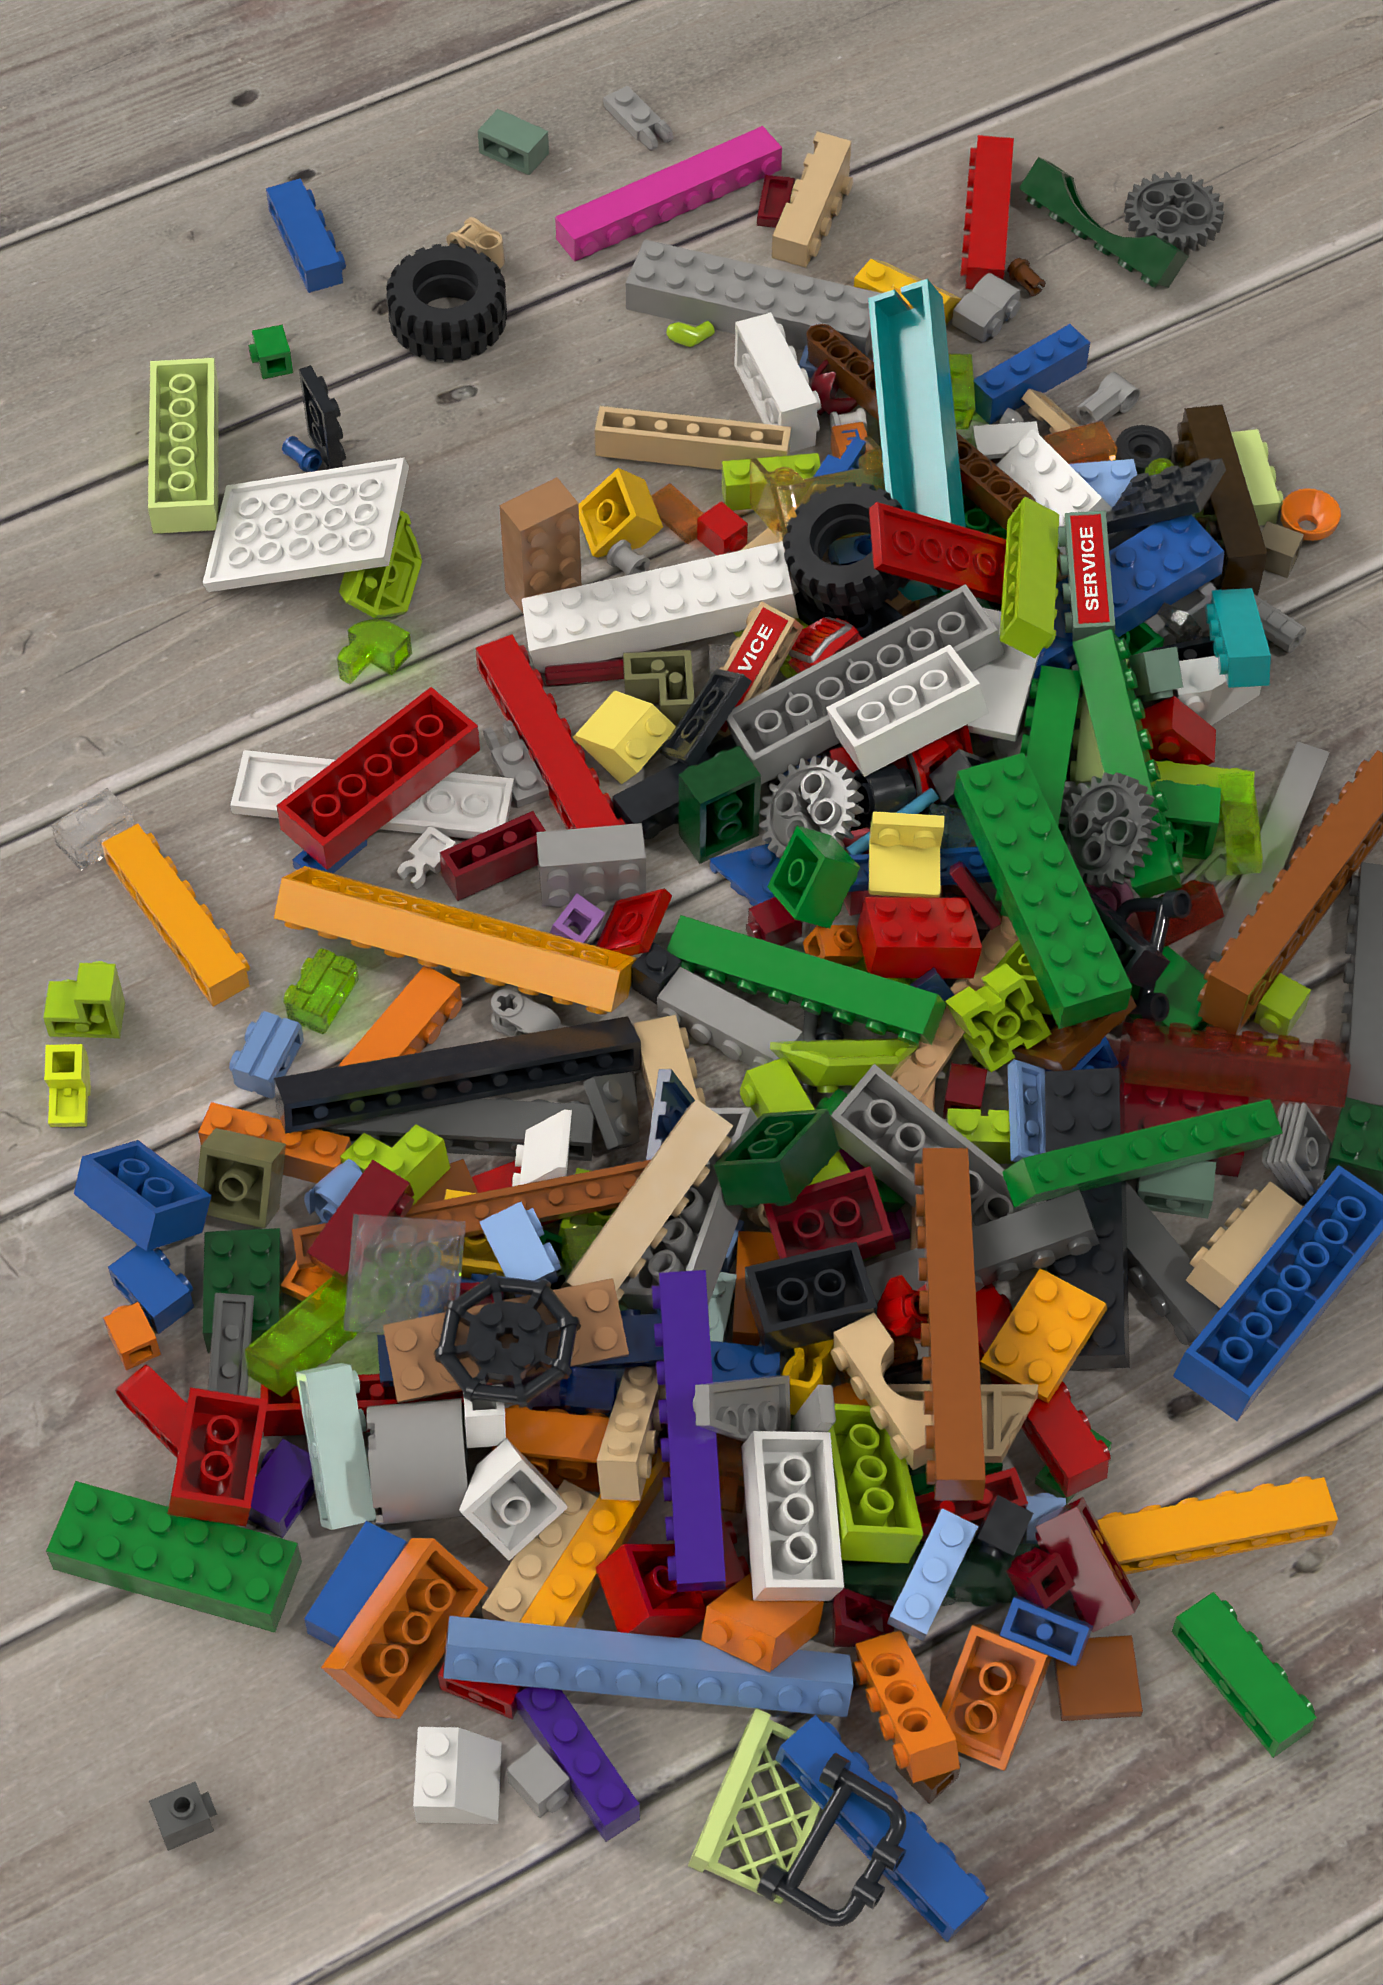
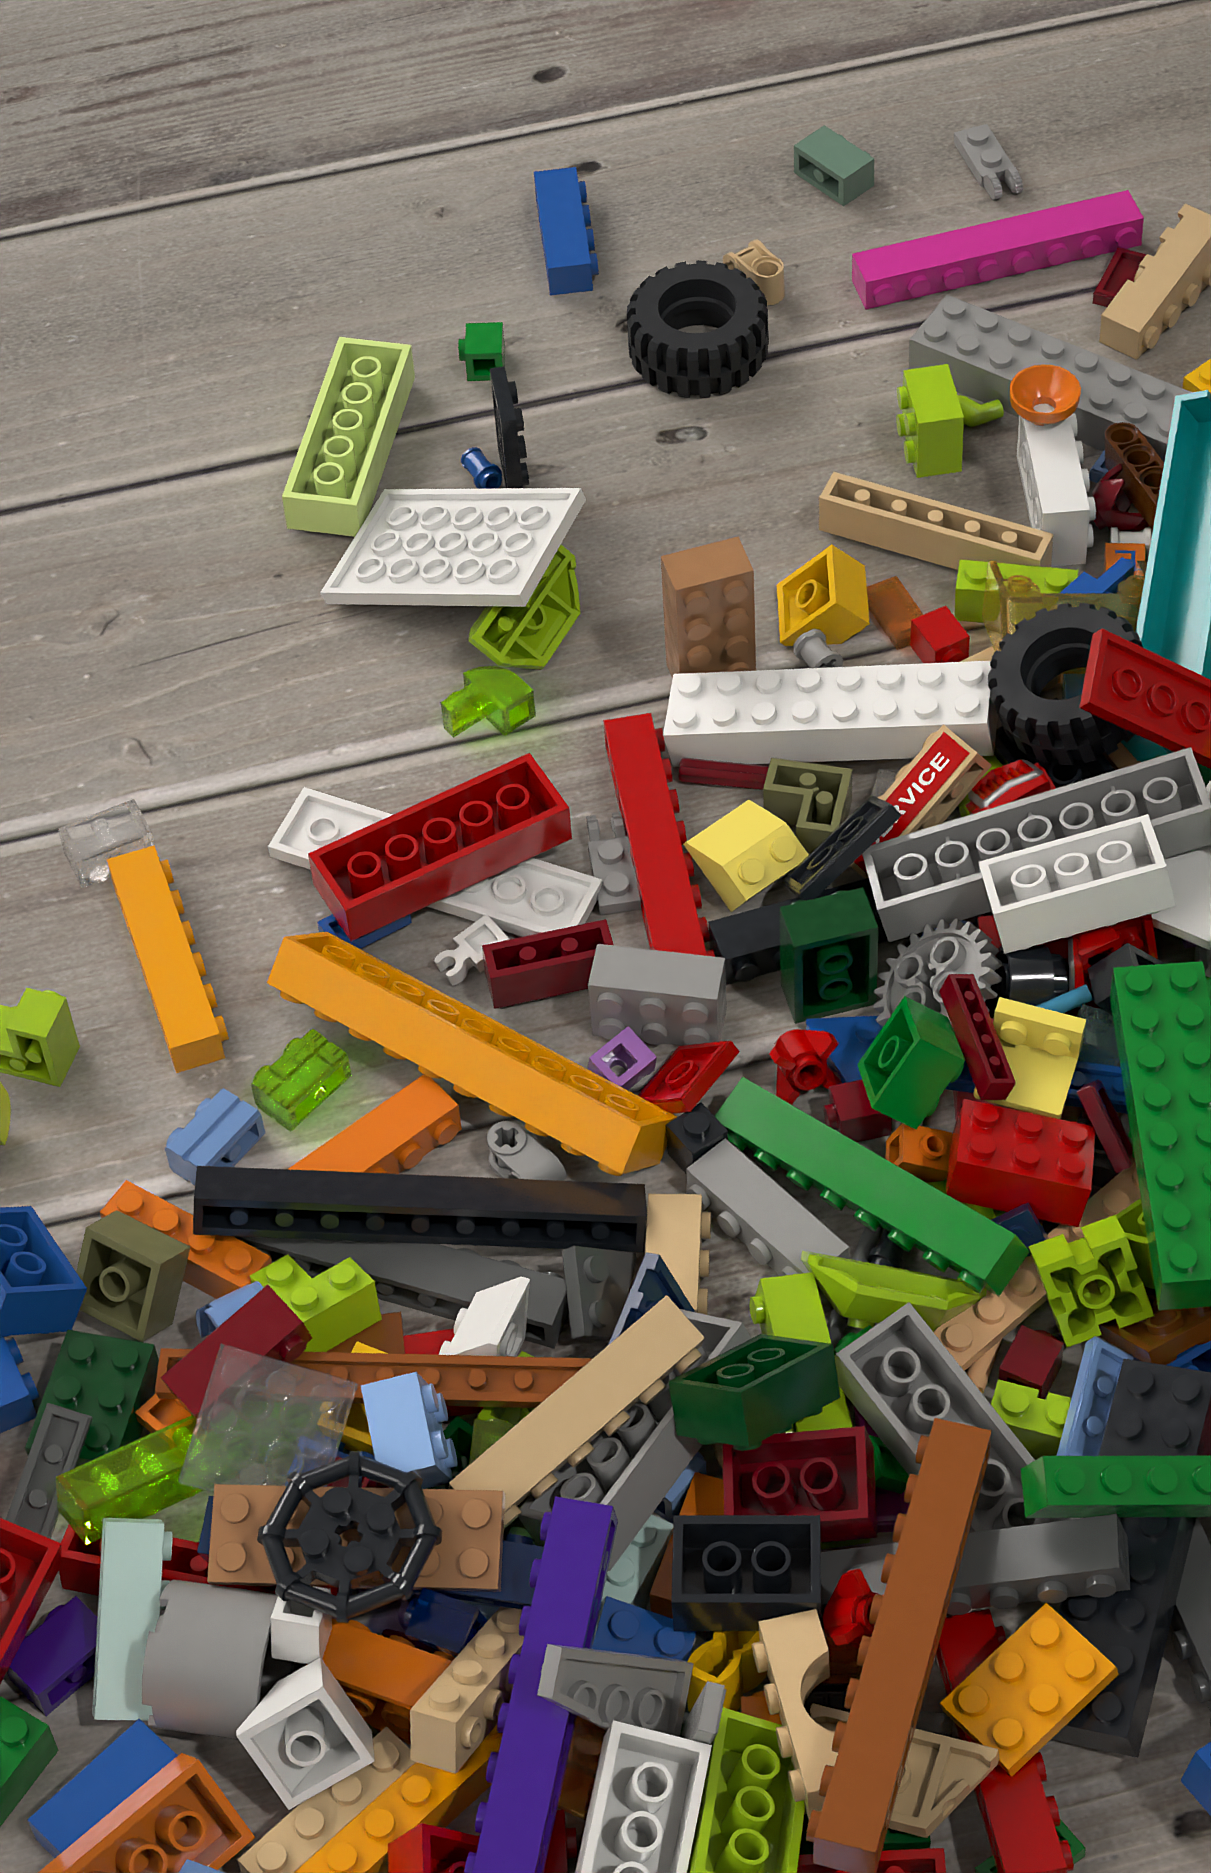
camera: 20 degrees right, 5 degrees down
none -> red brick [769,1029,842,1105]
none -> lime brick [896,364,964,478]
none -> dark red piece [939,974,1016,1100]
none -> orange piece [1009,364,1081,426]

